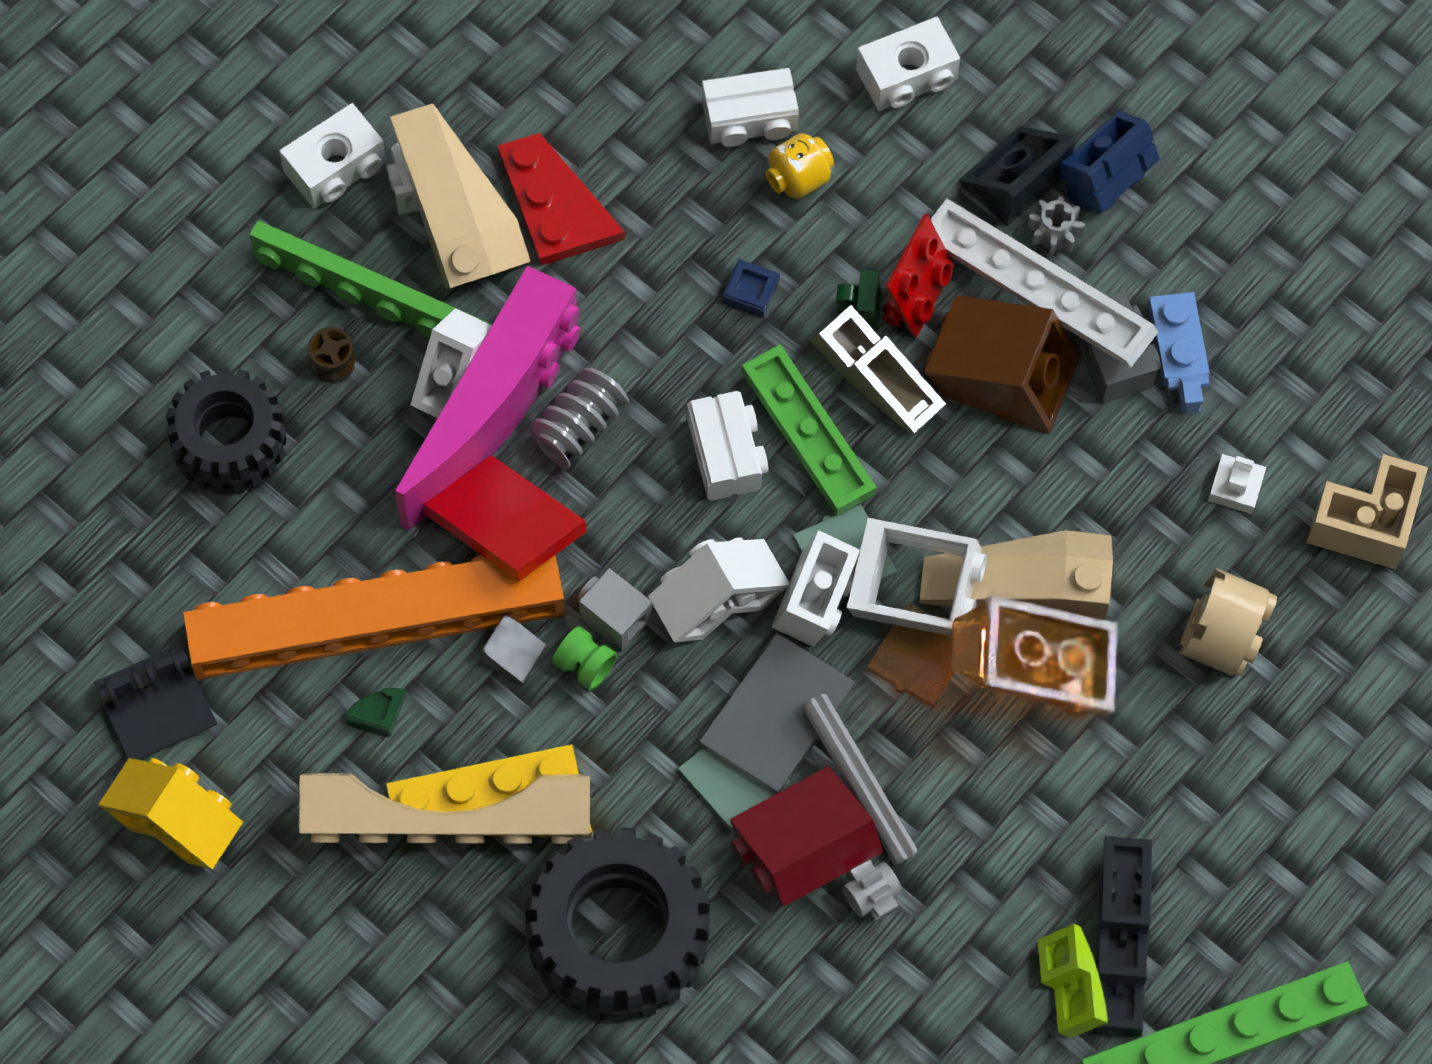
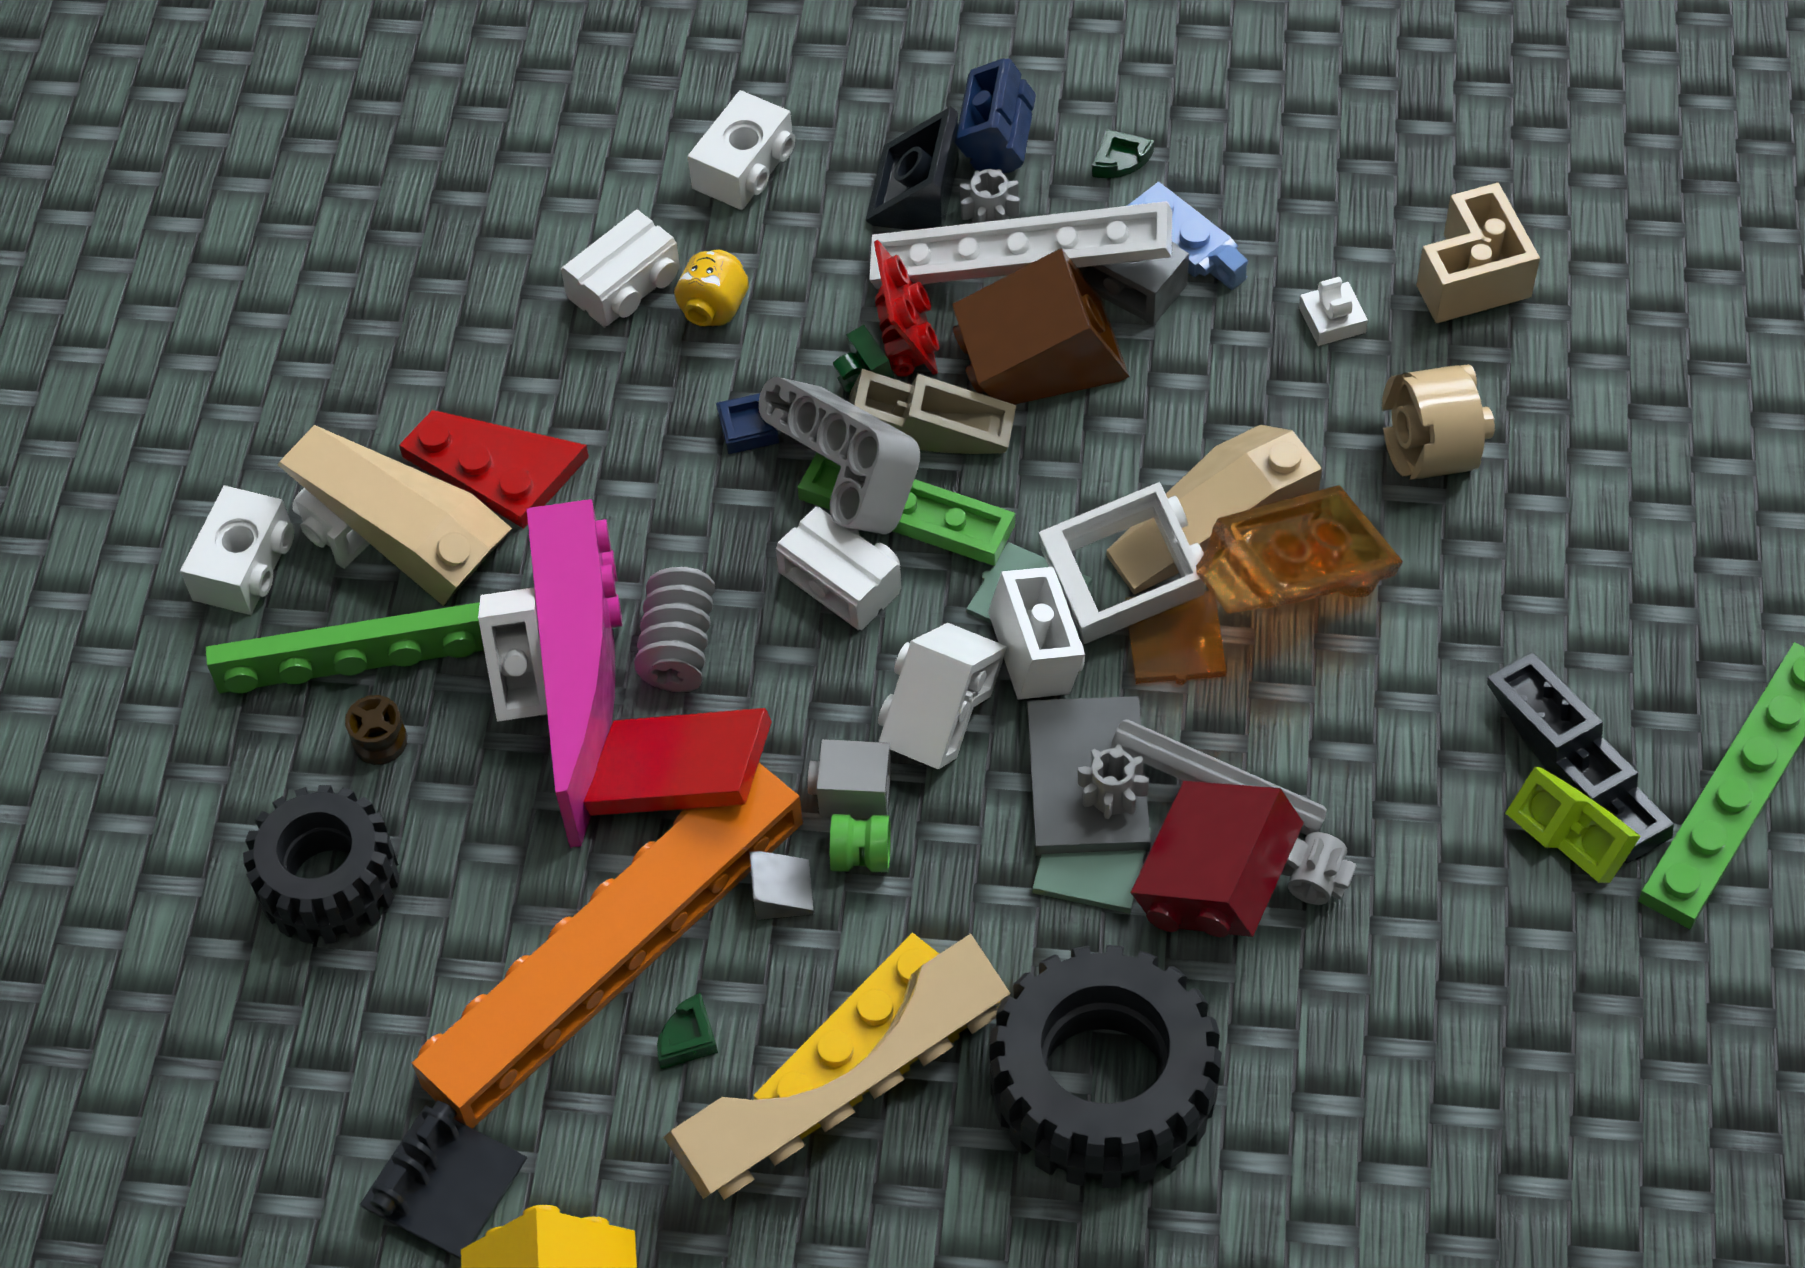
camera: 30 degrees left, 10 degrees down
none -> light grey beam [759,377,920,534]
none -> light grey gear [1078,744,1149,819]
none -> dark green tile [1092,129,1154,178]

